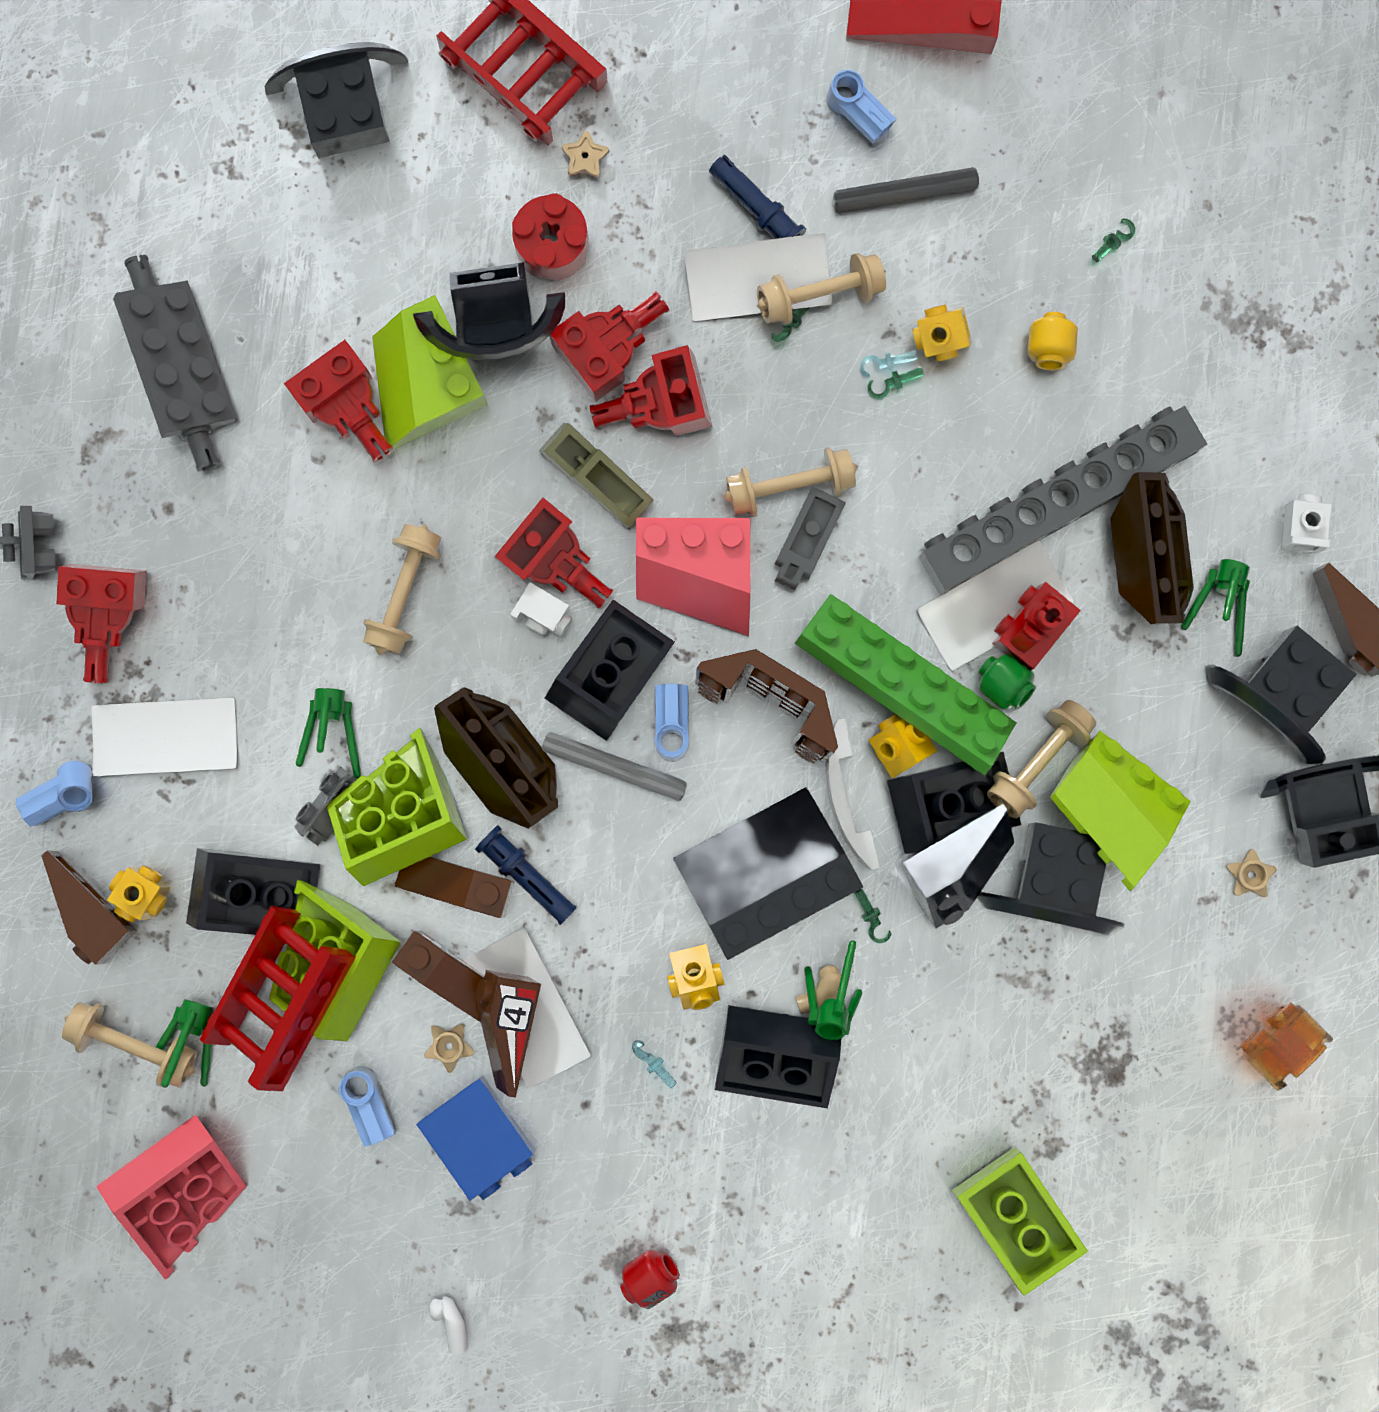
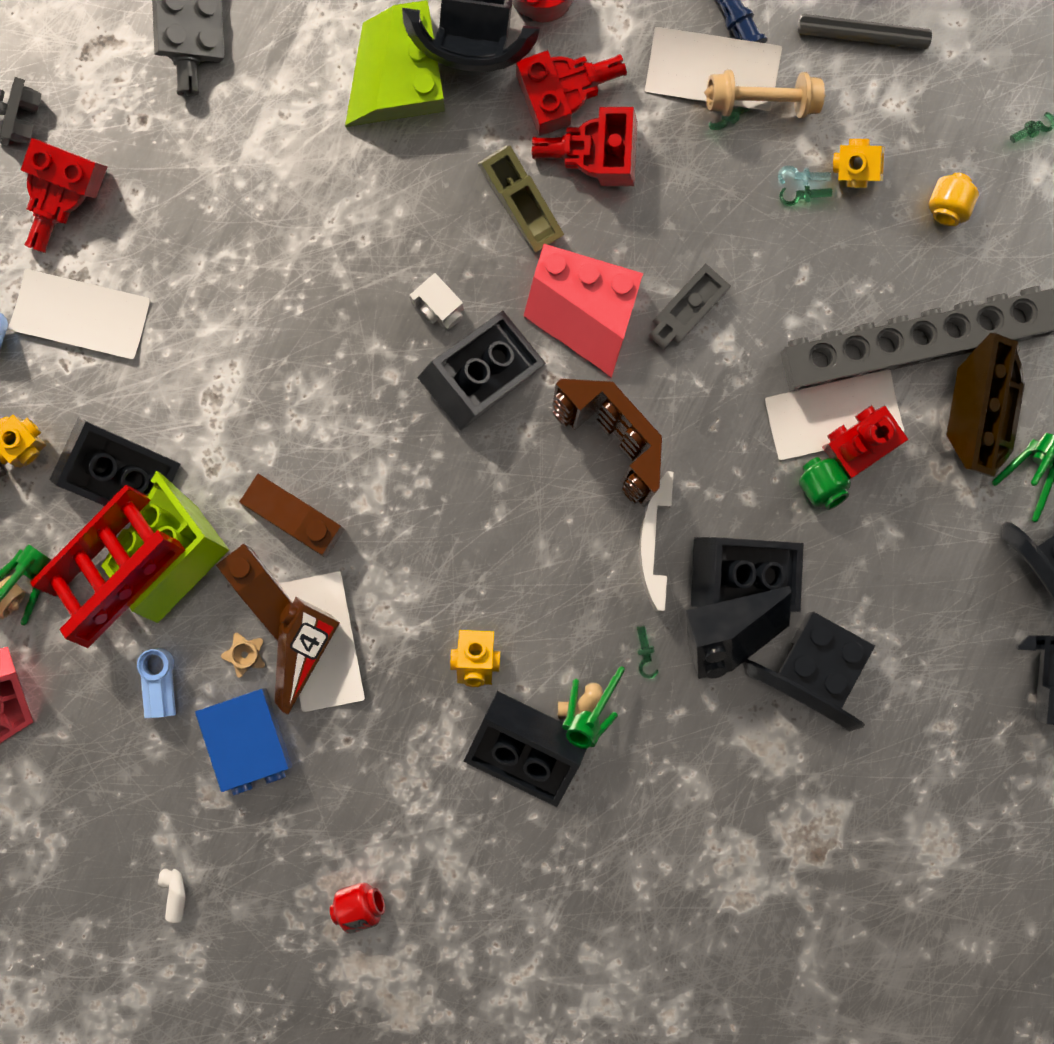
camera: 15 degrees right, 0 degrees up
red brick [284,339,394,463] -> none
dark grey hinge [294,766,357,846] -> none
green plant [295,688,361,779] -> none
lime wedge [327,727,467,886] -> none
tan piece [363,524,441,655] -> none
dark brown wedge [434,687,558,829] -> none
dark blue pin [475,825,577,925] -> none
red brick [494,497,613,609] -> none
light grey axle [542,732,687,800] -> none
clear light blue hand [632,1040,677,1089] -> none
light blue piece [655,684,689,762] -> none
black slope [673,787,863,960] -> none
tan piece [723,447,859,517] -> none
bright green plate [795,594,1017,776] -> none
yellow brick [868,714,938,778] -> none
lime brick [951,1147,1089,1296] -> none
tan piece [987,700,1096,819] -> none
lime wedge [1050,730,1191,891] -> none
tan plate [1227,849,1277,898] -> none
clear orange brick [1239,1002,1333,1091] -> none

